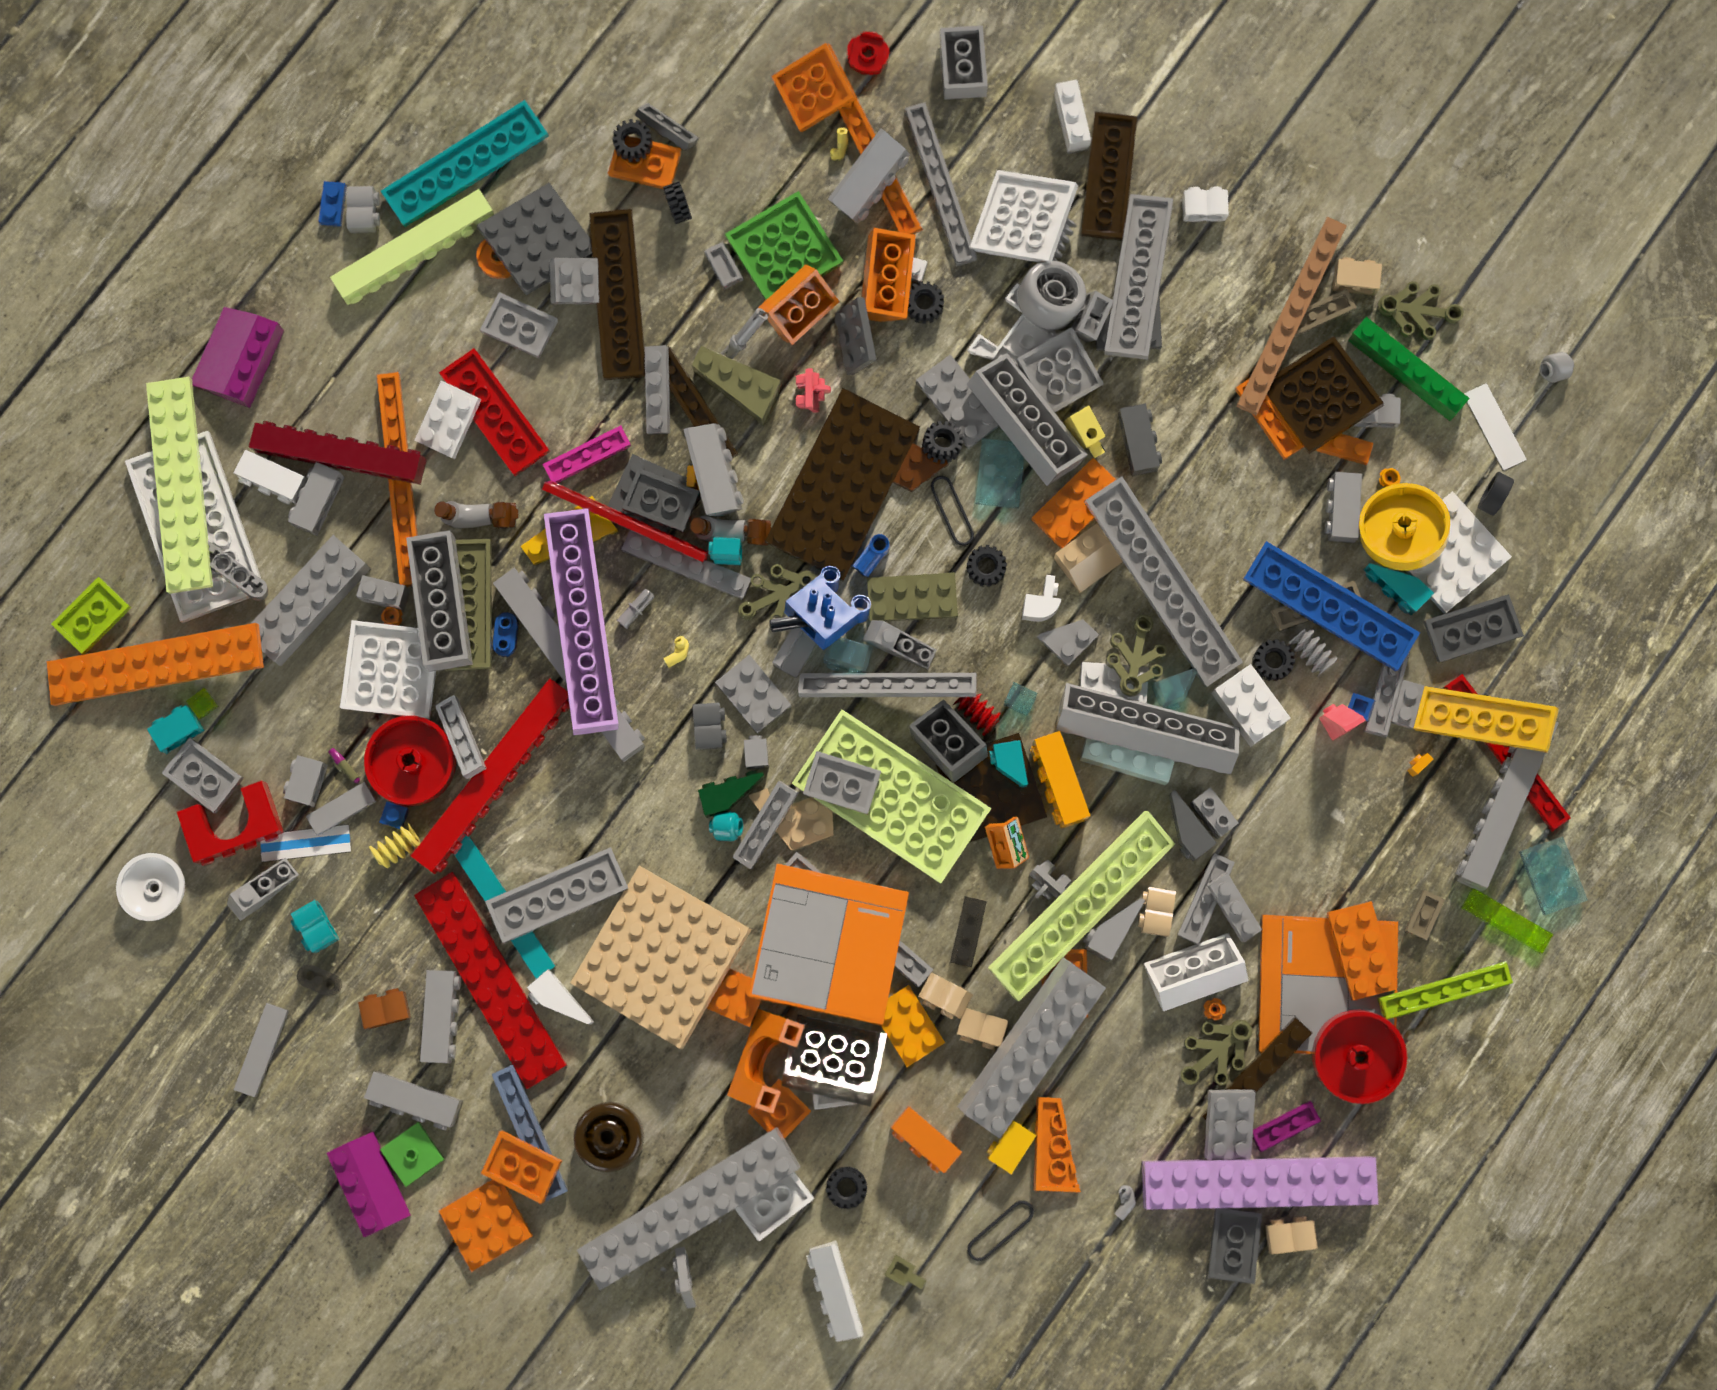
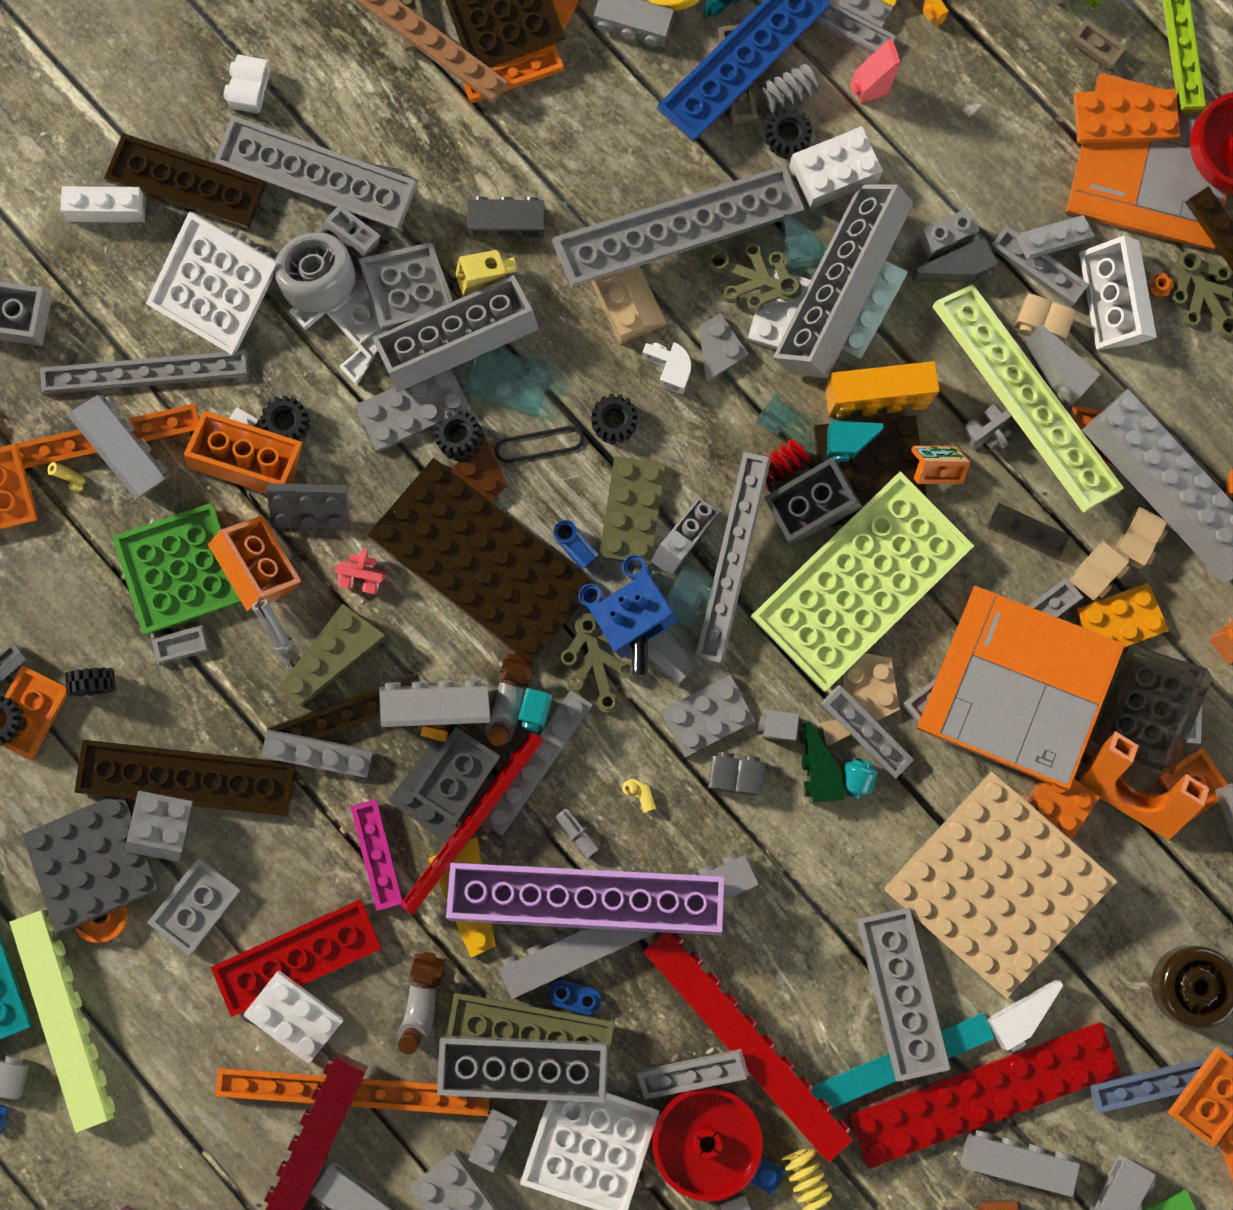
camera: 85 degrees left, 0 degrees up
orange plate [381,607,403,626] -> none
light grey plate [803,751,881,815] -> none
orange plate [1031,457,1116,549] -> none
blue plate [1348,693,1376,722] -> none

